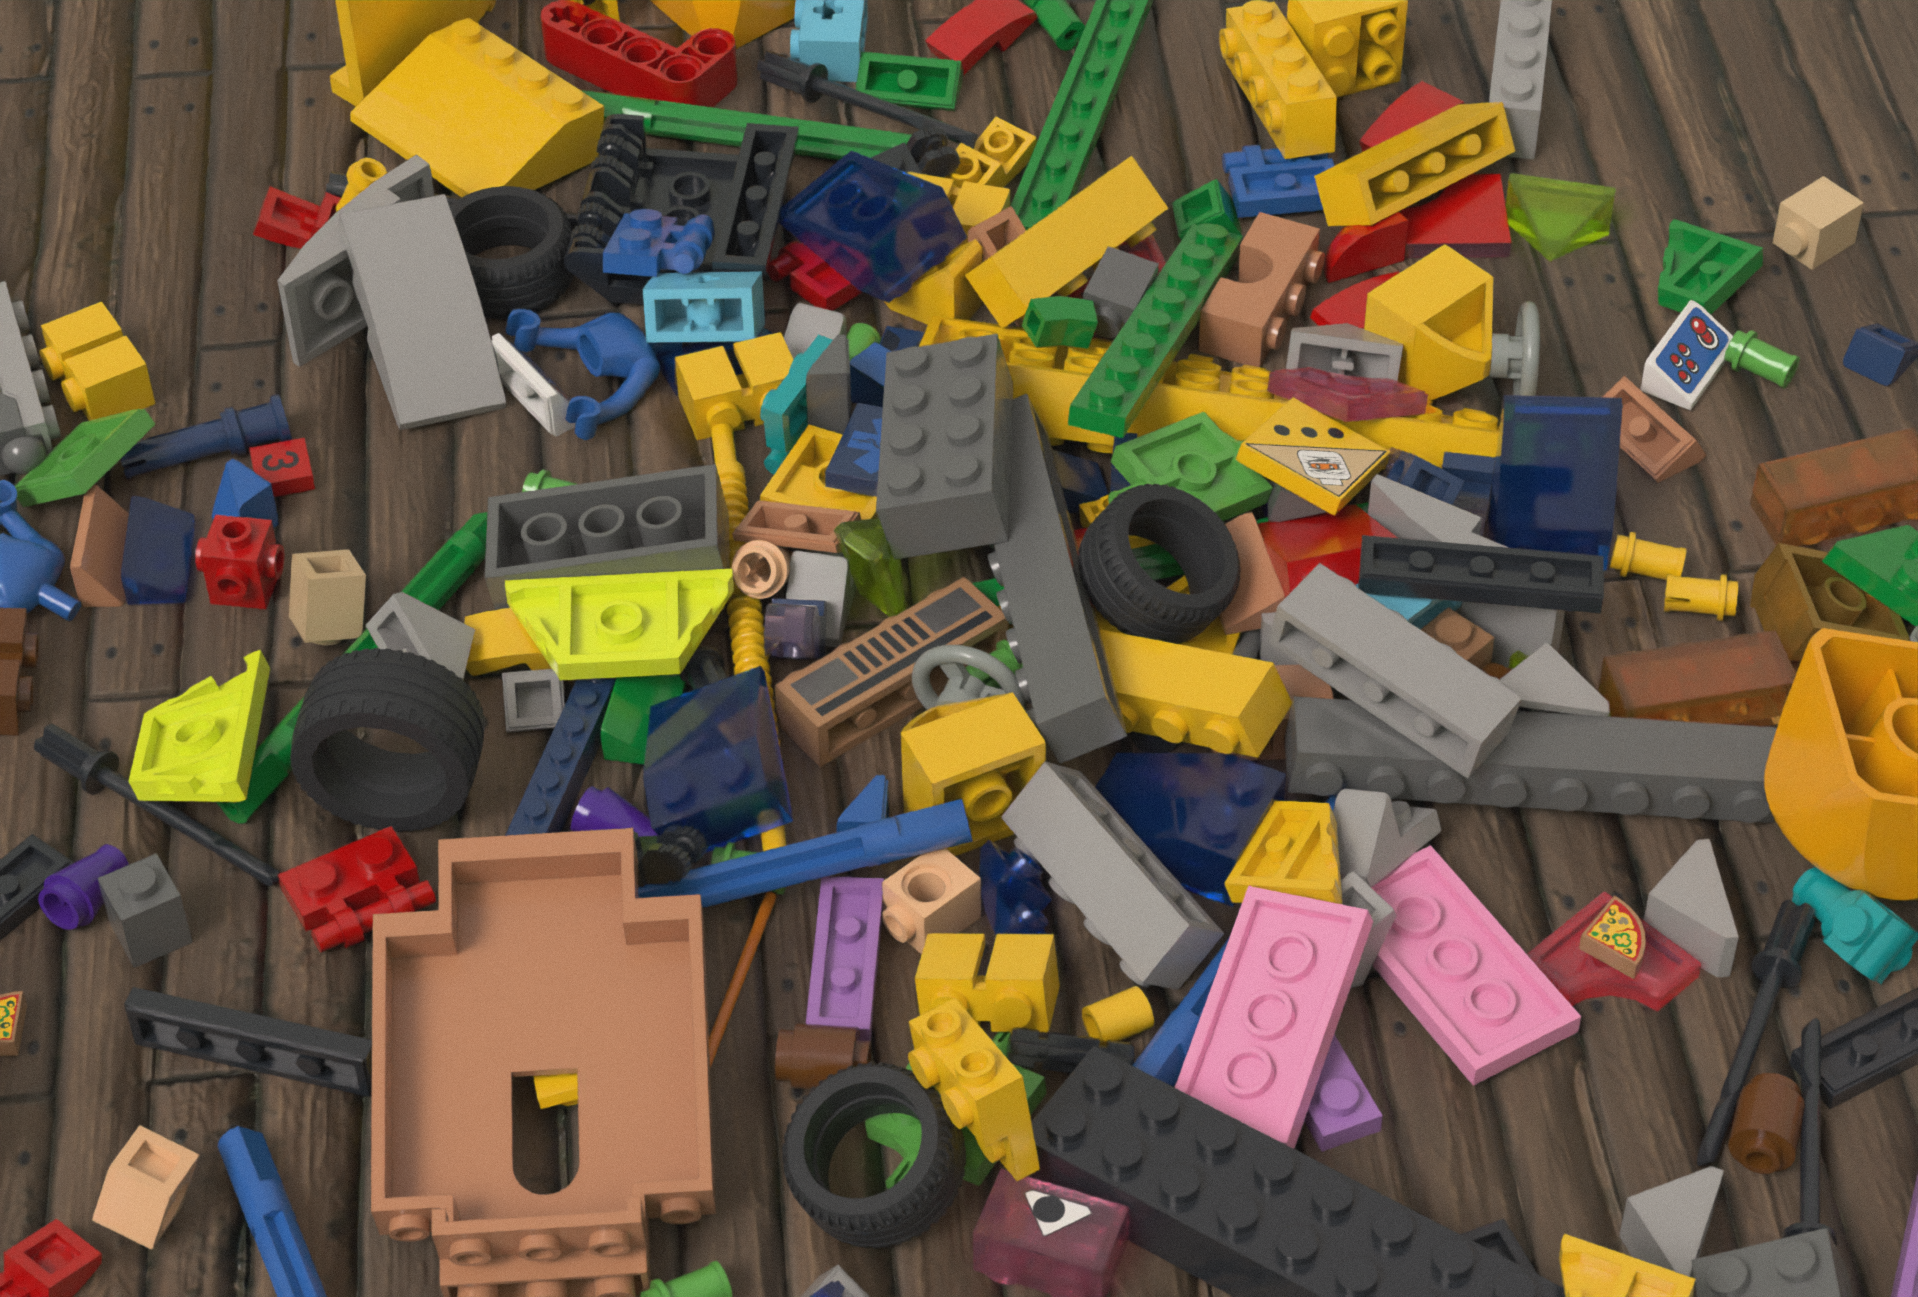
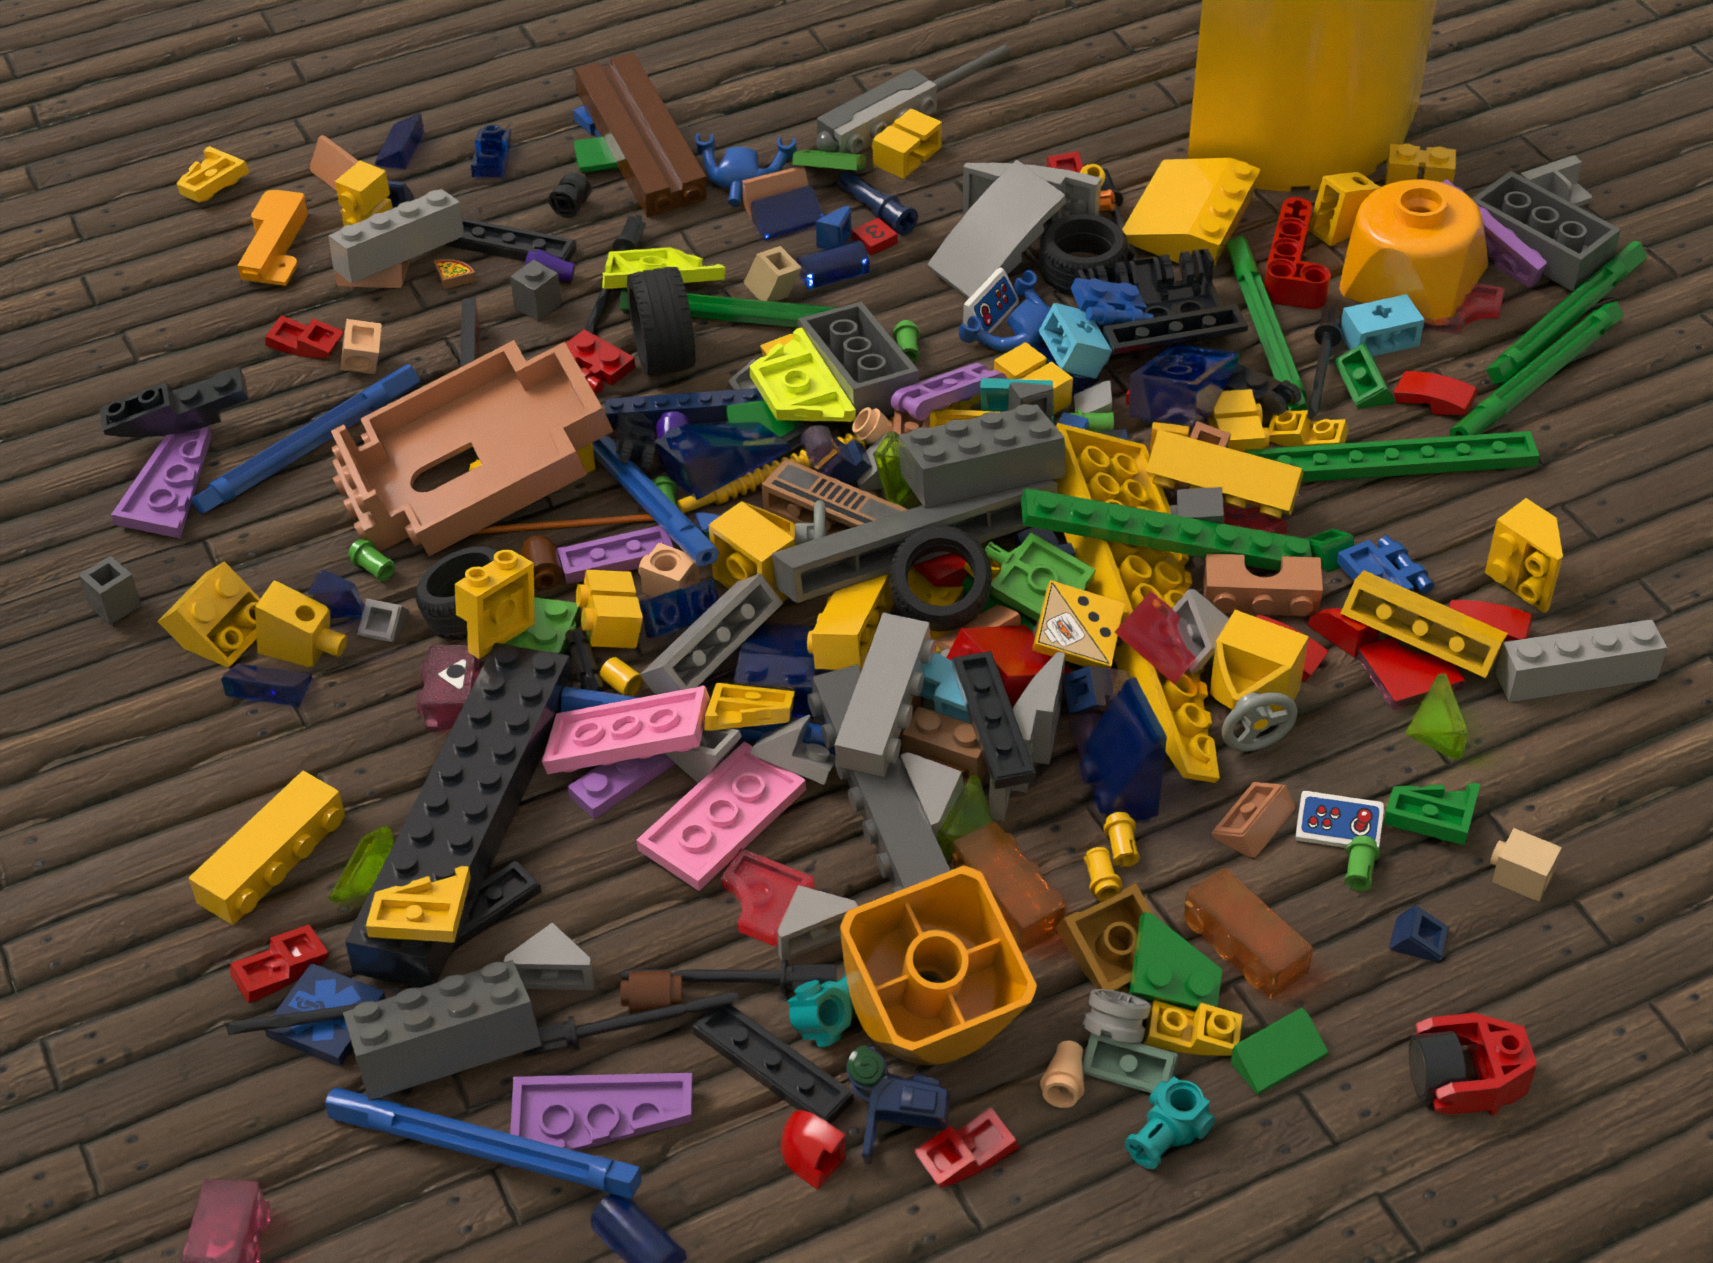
camera: 70 degrees right, 0 degrees up
red brick [195,515,285,609] -> none
light grey slope [365,592,475,679] -> none
green piece [1022,296,1098,349] -> none
yellow brick [1219,0,1337,159] -> none
tile [1579,895,1646,979] -> none
none -> clear blue brick [796,240,870,289]
none -> medium lavender plate [891,362,1007,421]

